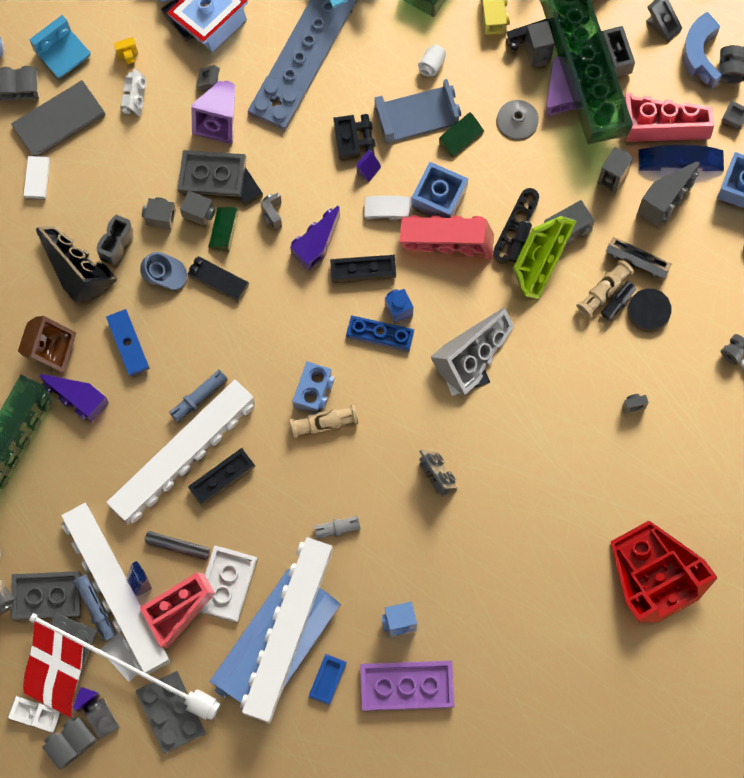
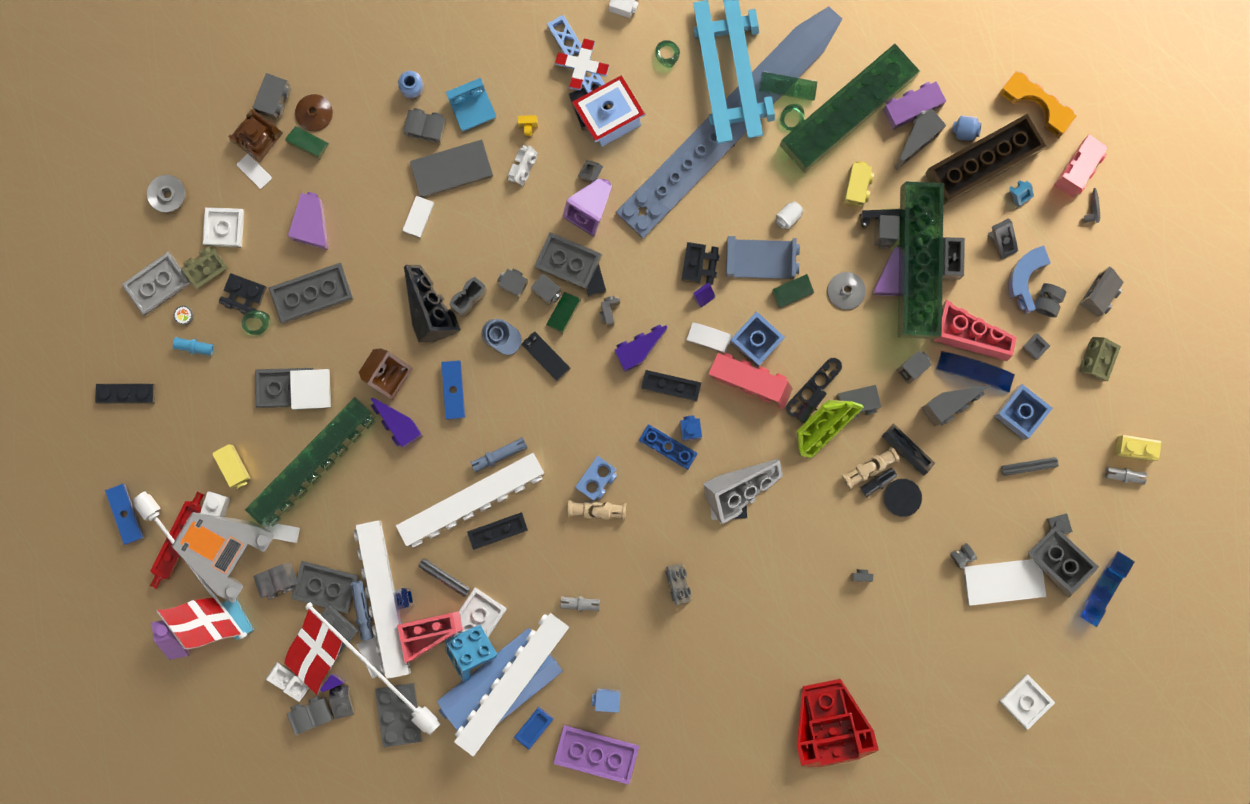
camera: 15 degrees right, 10 degrees up
none -> dark azure bracket [445,625,497,682]

